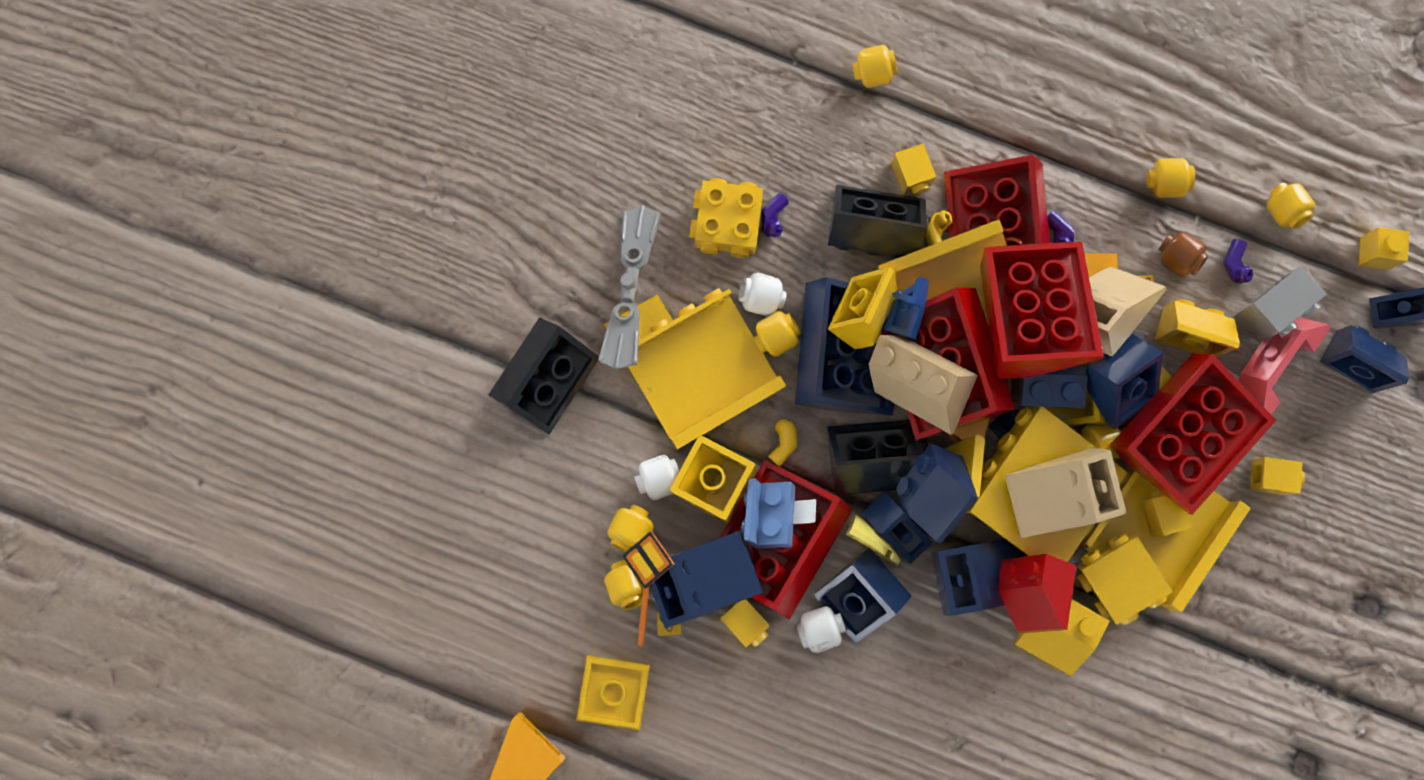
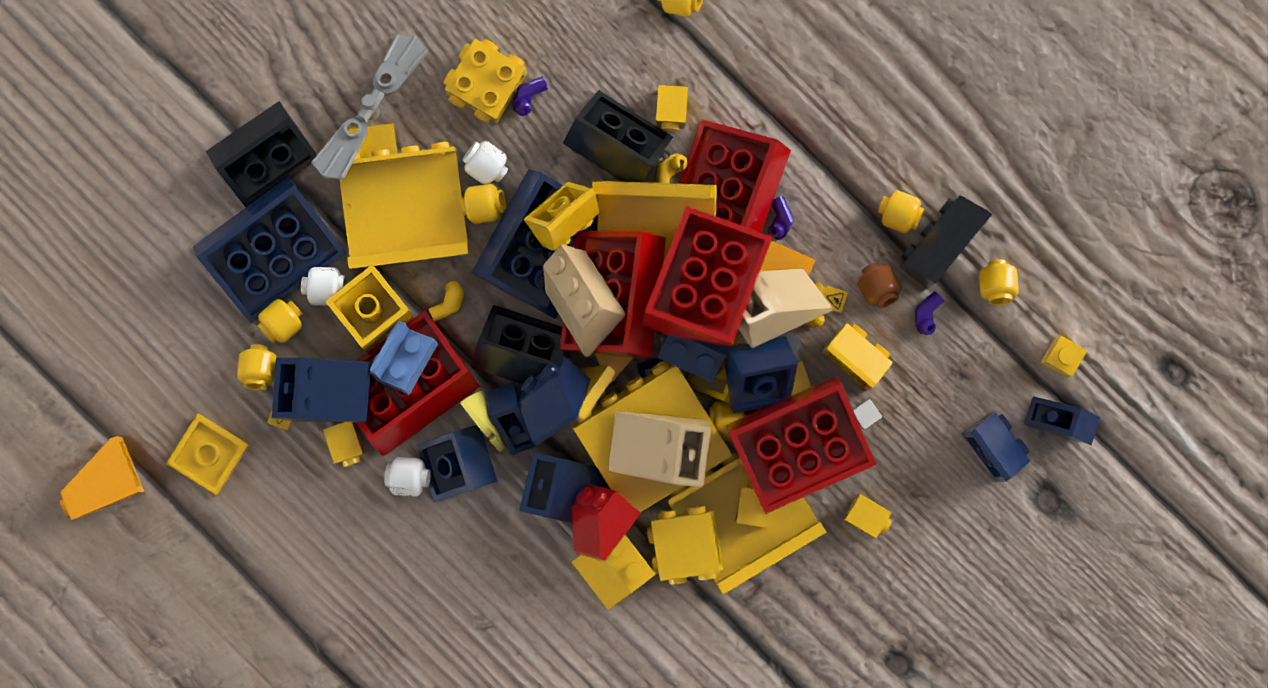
camera: 25 degrees right, 5 degrees up
piece [622,531,675,647] -> none
white sticker [793,499,816,524] -> none
blue slope [883,277,929,340] -> none
light grey slope [1232,266,1327,340] -> none
coral slope [1239,318,1331,415] -> none
none -> dark blue slope [193,176,347,324]
none -> black slope [900,195,992,289]

